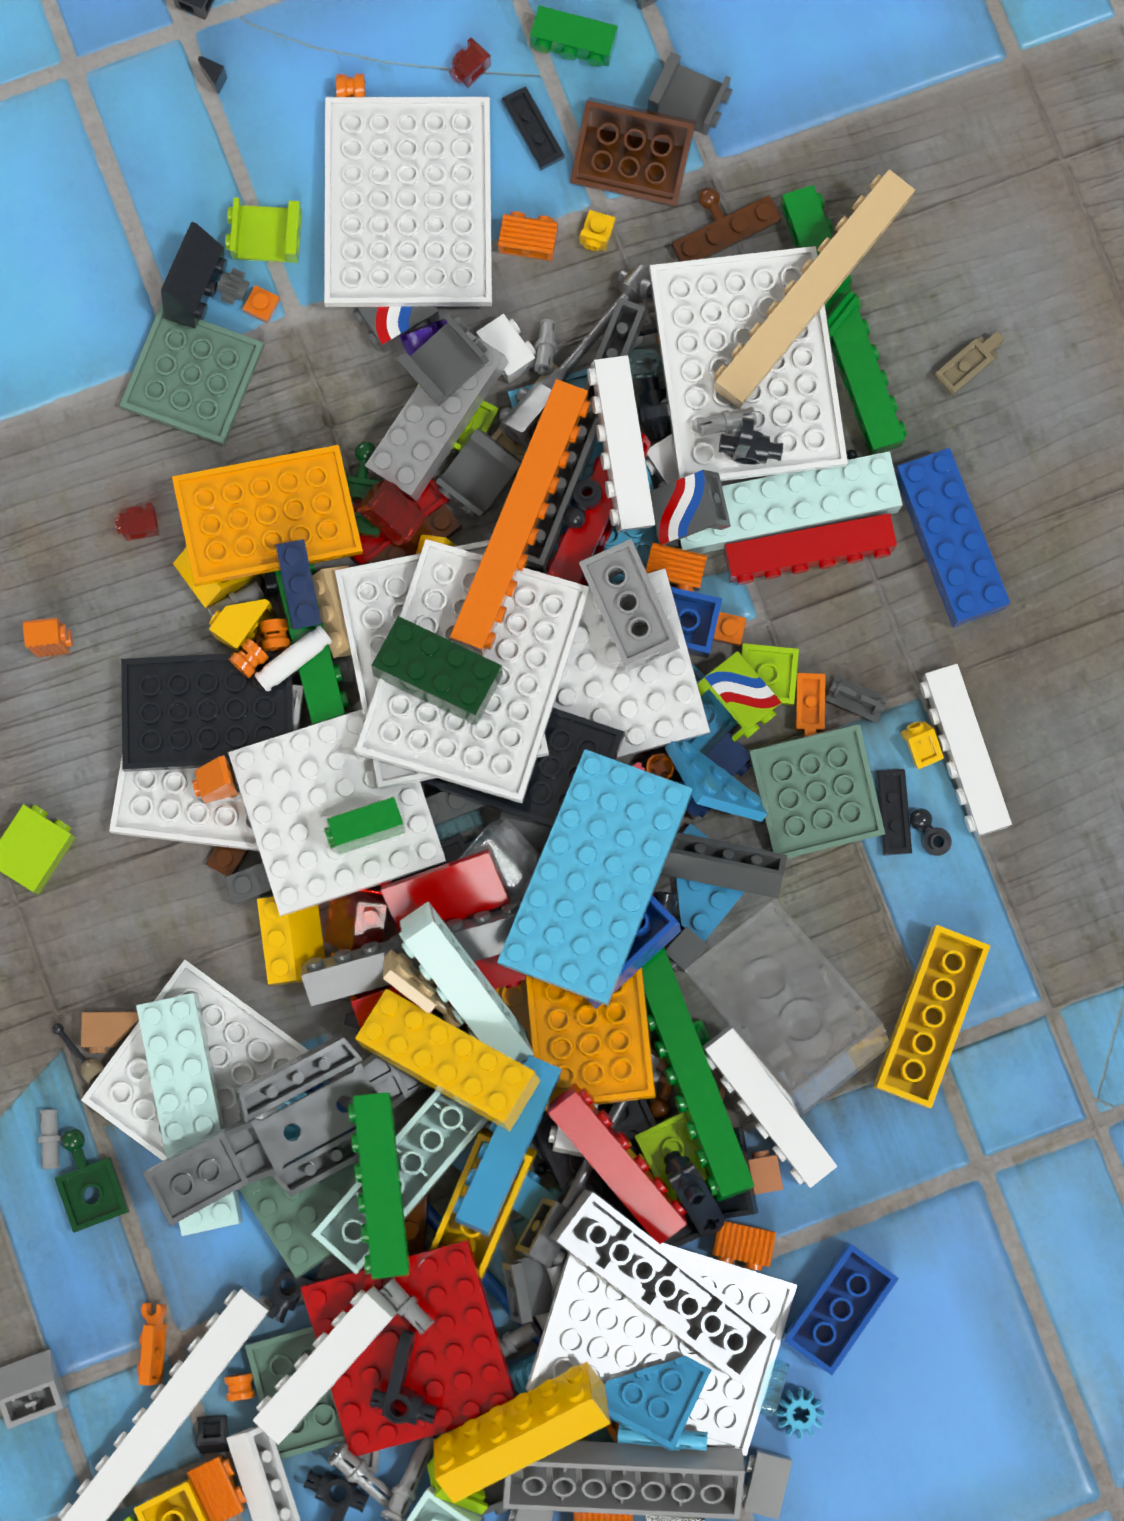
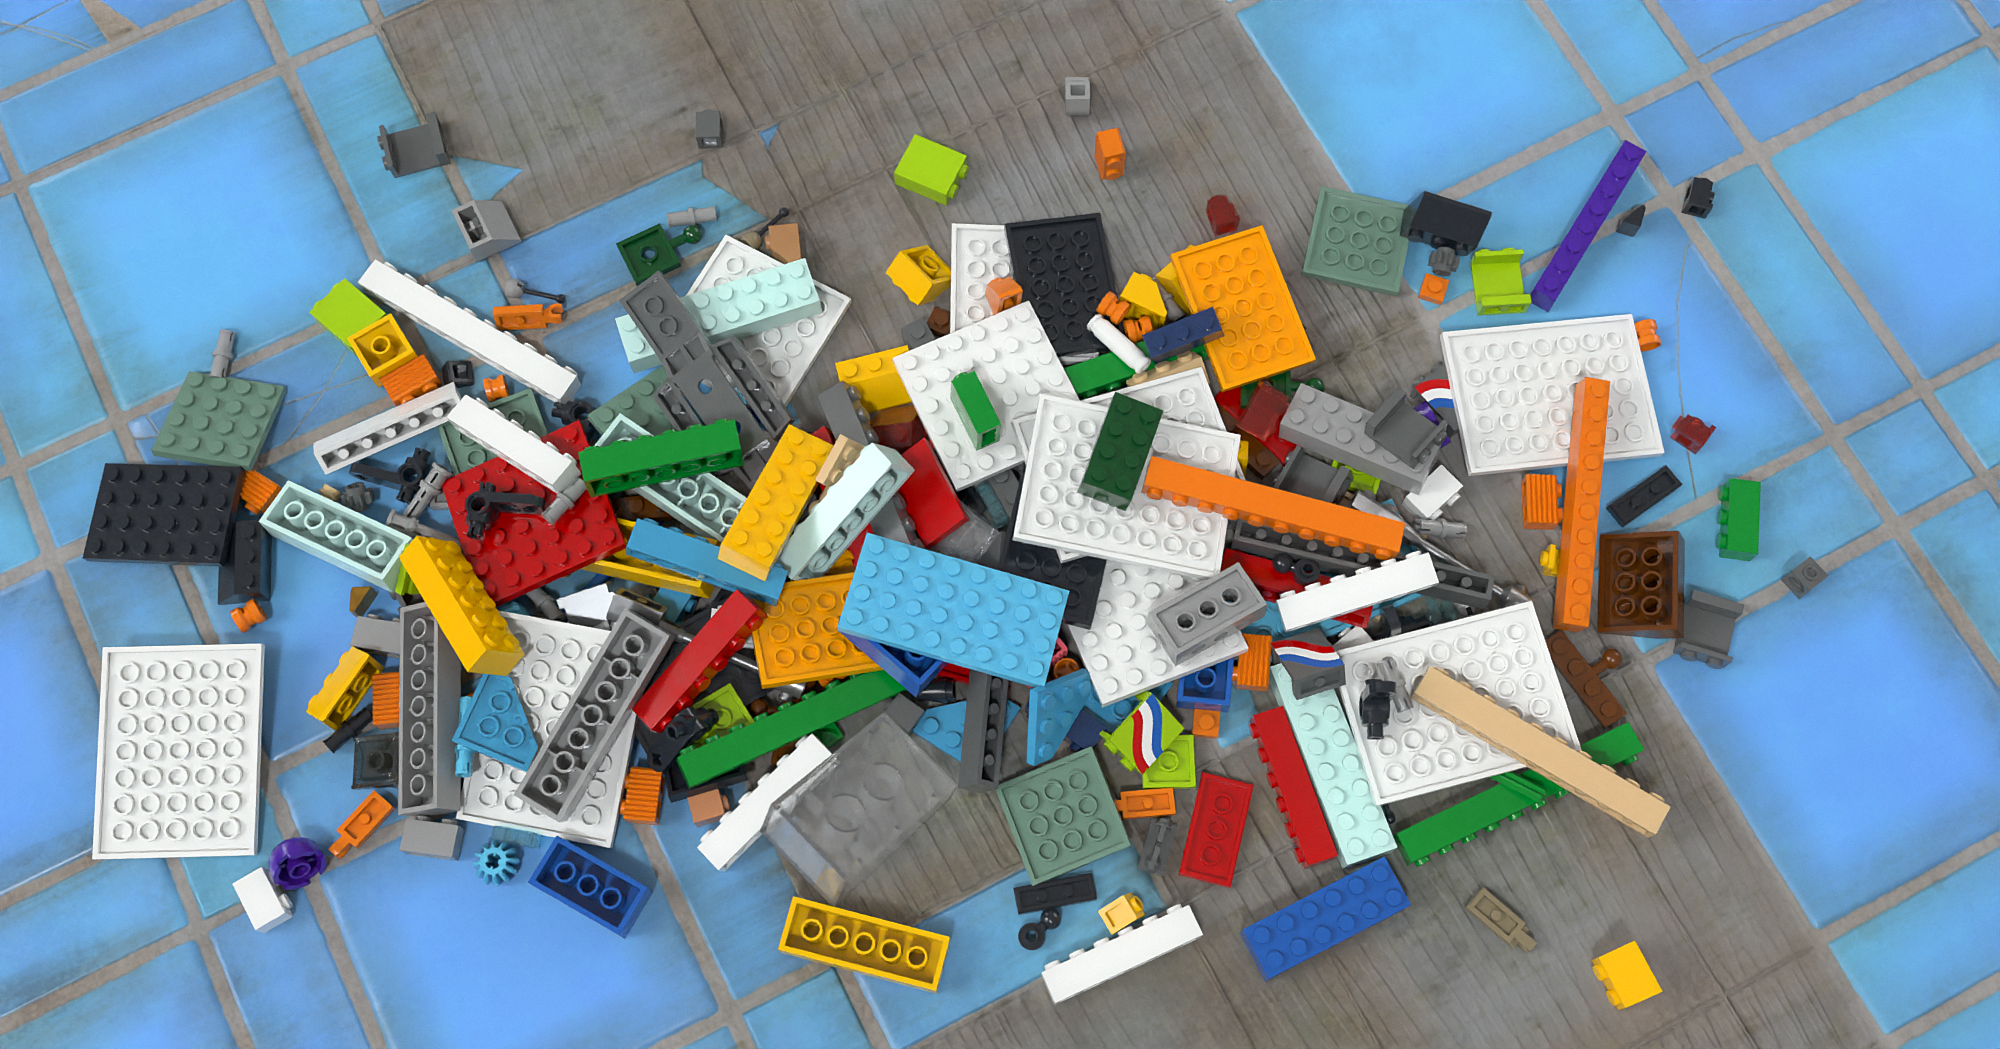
camera: 85 degrees right, 10 degrees down
none -> hinge [505,278,566,304]
none -> yellow slope [886,245,951,306]
none -> red tile [1178,772,1254,888]
none -> dark purple brick [1530,140,1647,312]
none -> orange brick [1553,377,1610,633]
none -> yellow slope [1592,941,1663,1010]

